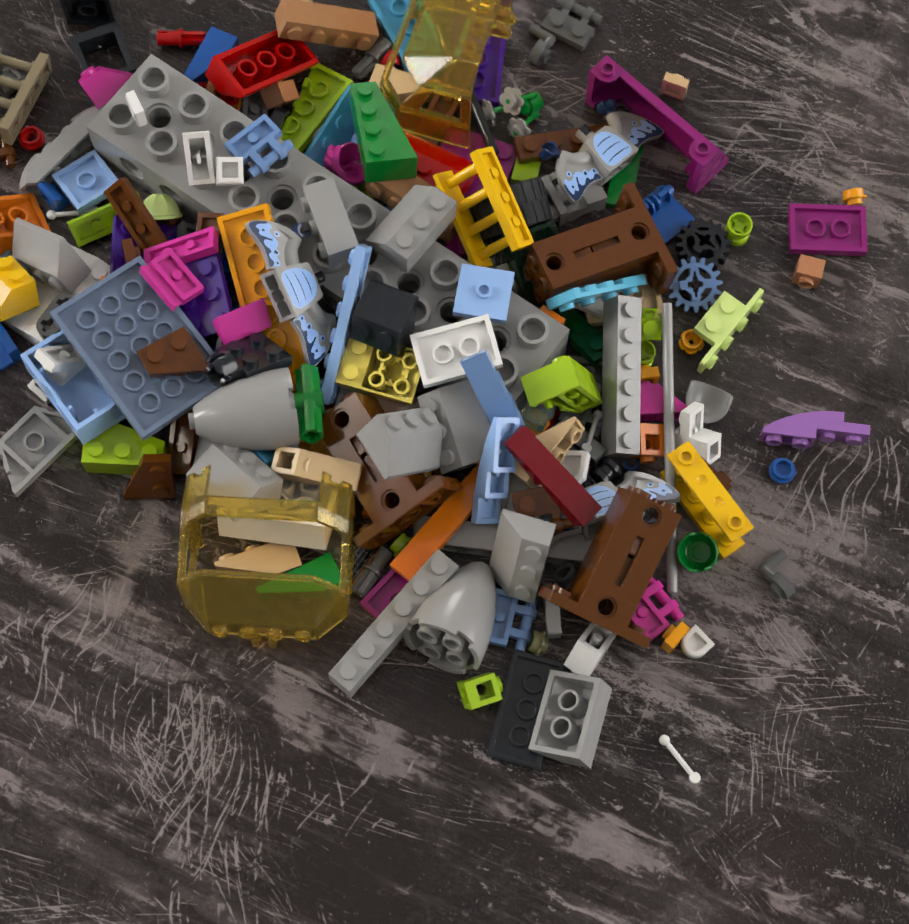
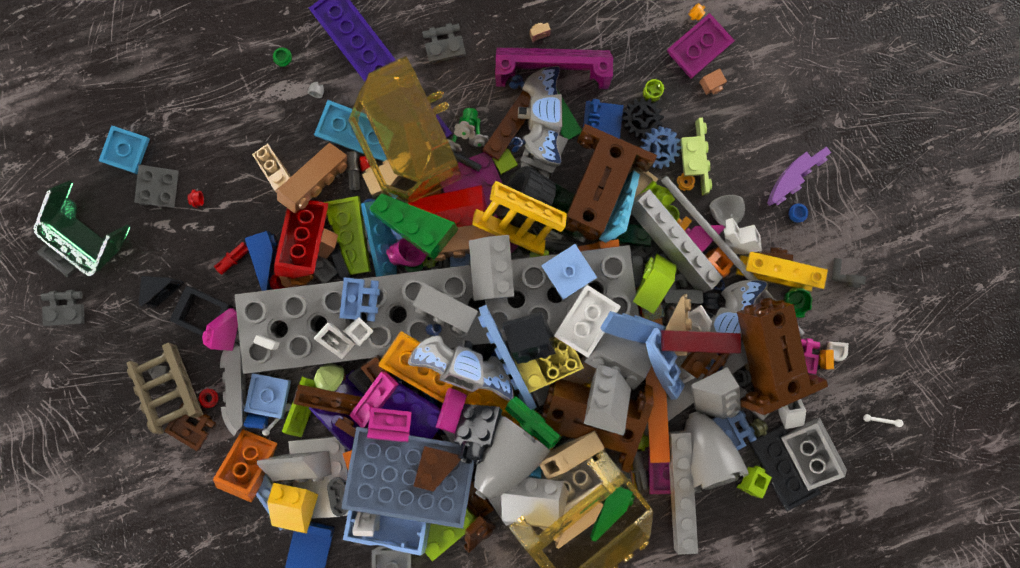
camera: 45 degrees left, 15 degrees up
dark grey plate [528,23,556,66] -> none
light grey hinge [580,410,603,453] -> none

